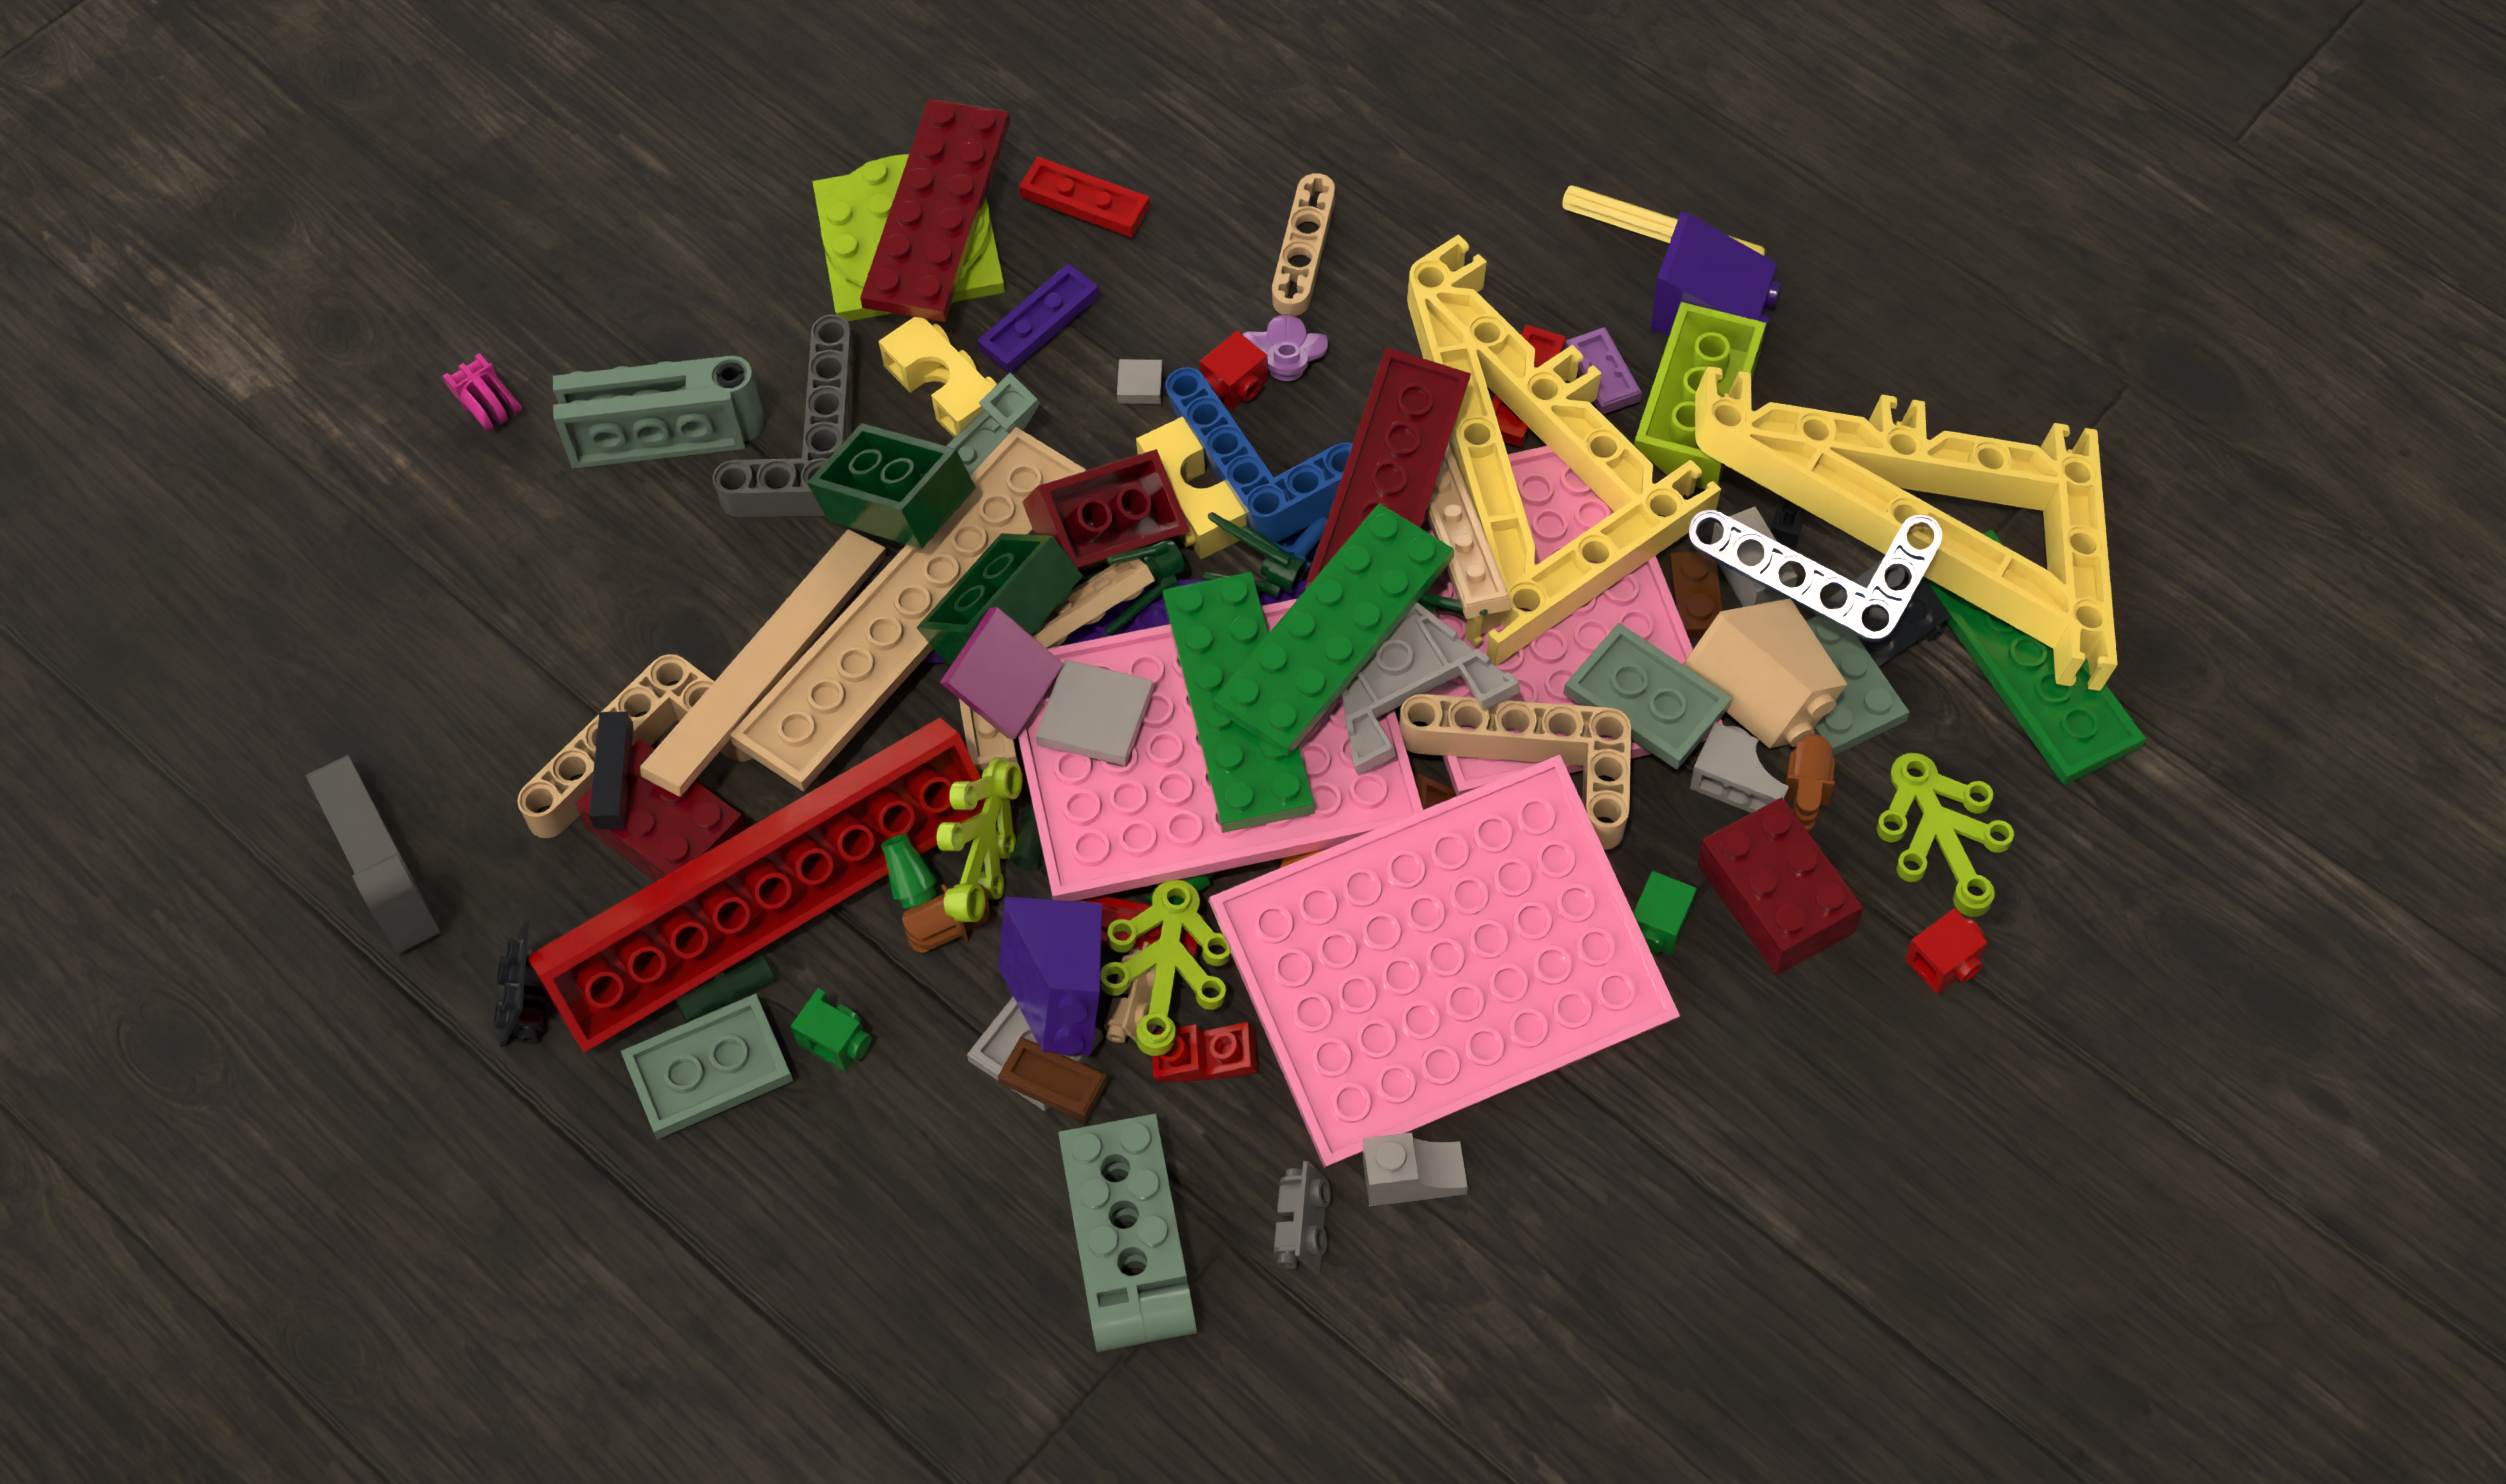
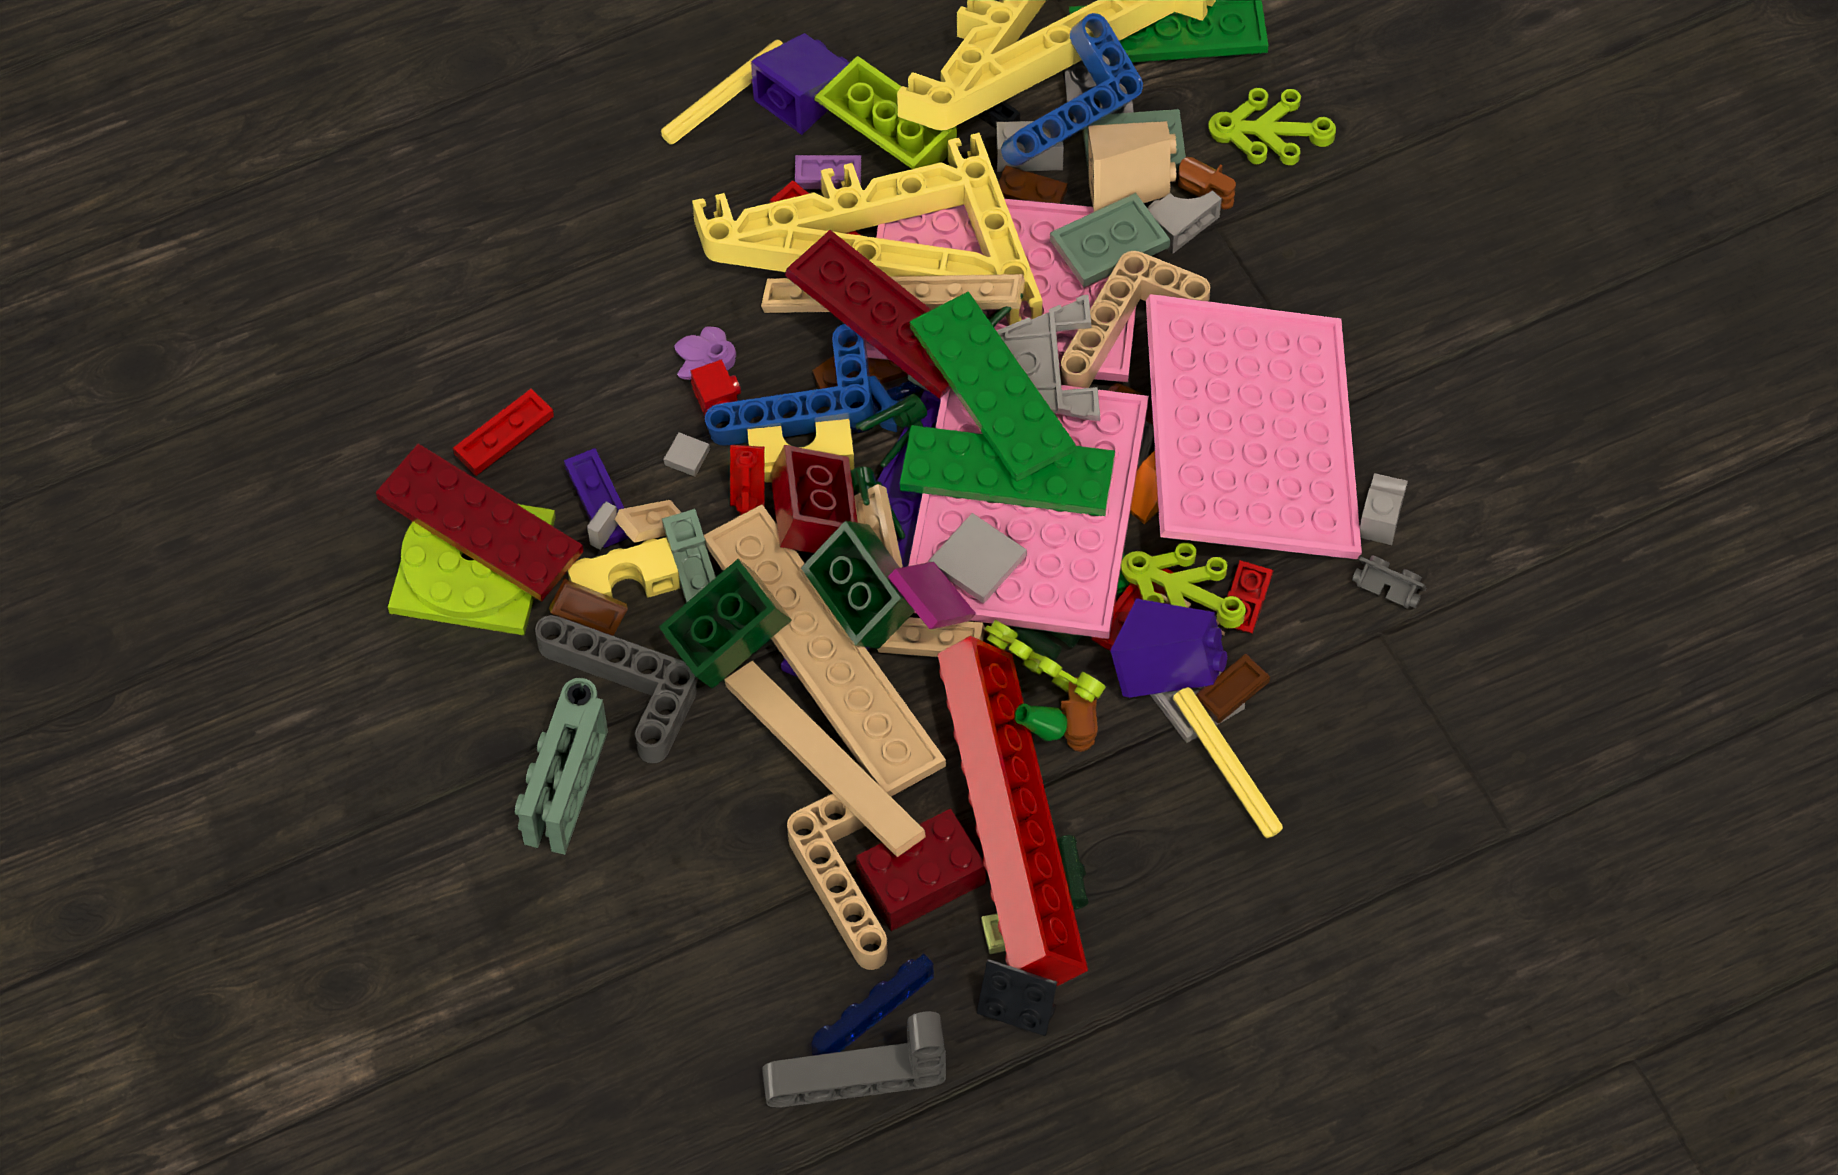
camera: 70 degrees left, 0 degrees up
dark pink arm [442,353,522,432] -> none
black piece [589,711,634,829] -> none
sand green plate [621,994,793,1140] -> none
green brick [791,988,872,1072] -> none
sand green hinge [1058,1113,1197,1352] -> none
tan beam [1272,173,1335,316] -> none
green brick [1633,871,1697,956] -> none
dark red brick [1697,797,1863,976] -> none
red brick [1905,908,1988,995] -> none
none -> reddish brown tile [549,579,628,636]
none -> light grey tile [587,502,618,550]
none -> tan plate [614,500,681,543]
none -> red hinge [730,445,765,516]
none -> clear blue plate [811,954,934,1056]
none -> light yellow axle [1173,687,1283,838]

